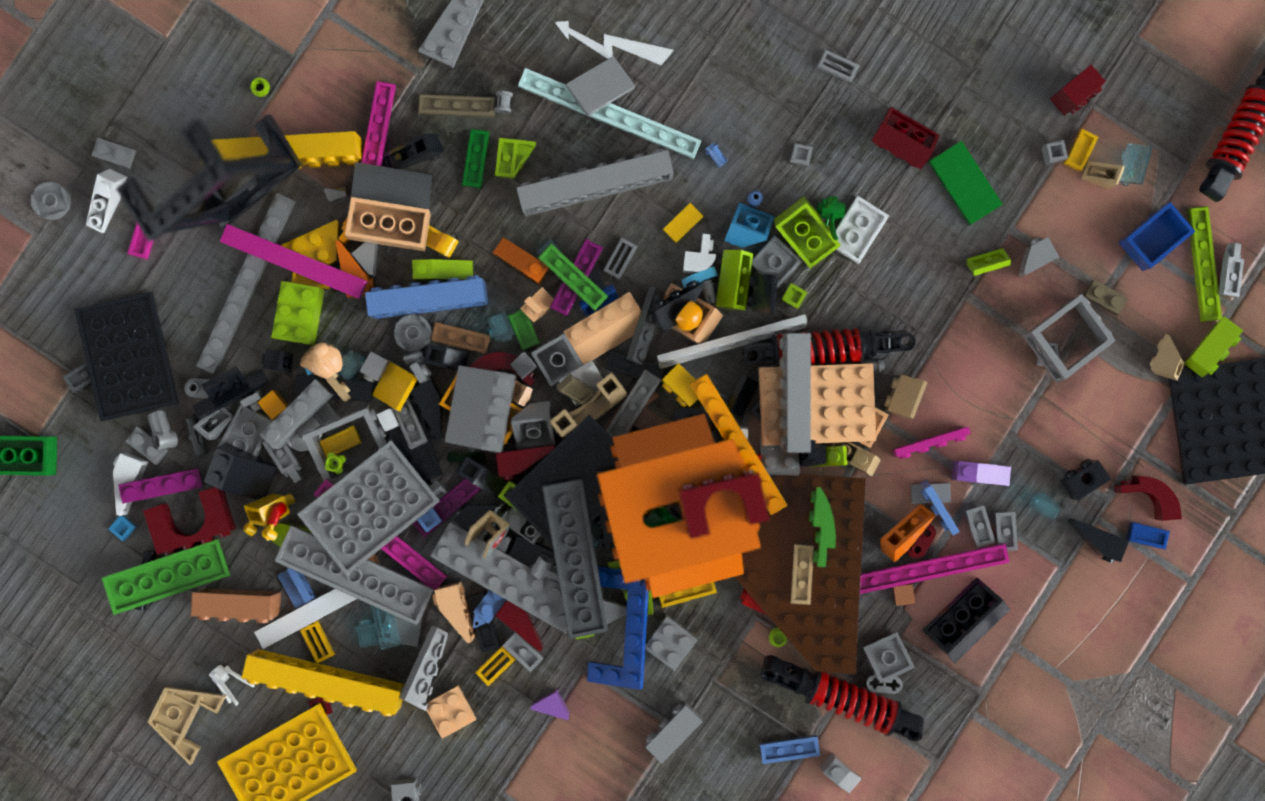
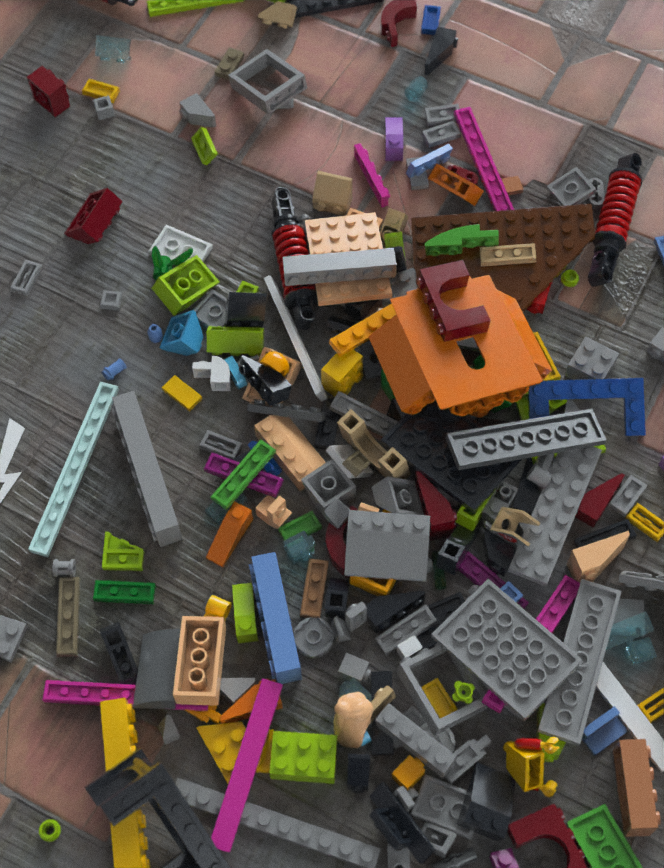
camera: 90 degrees left, 25 degrees down
yellow tile [372,362,418,411] -> none
medium blue plate [473,590,506,628] -> none
light grey tile [566,56,635,117] -> none
black slope [922,577,1010,663] -> none
green tile [928,141,1003,226] -> none
black brick [1060,459,1111,500] -> none
tan slope [1081,161,1125,190] -> none
blue piece [1118,202,1196,271] -> none

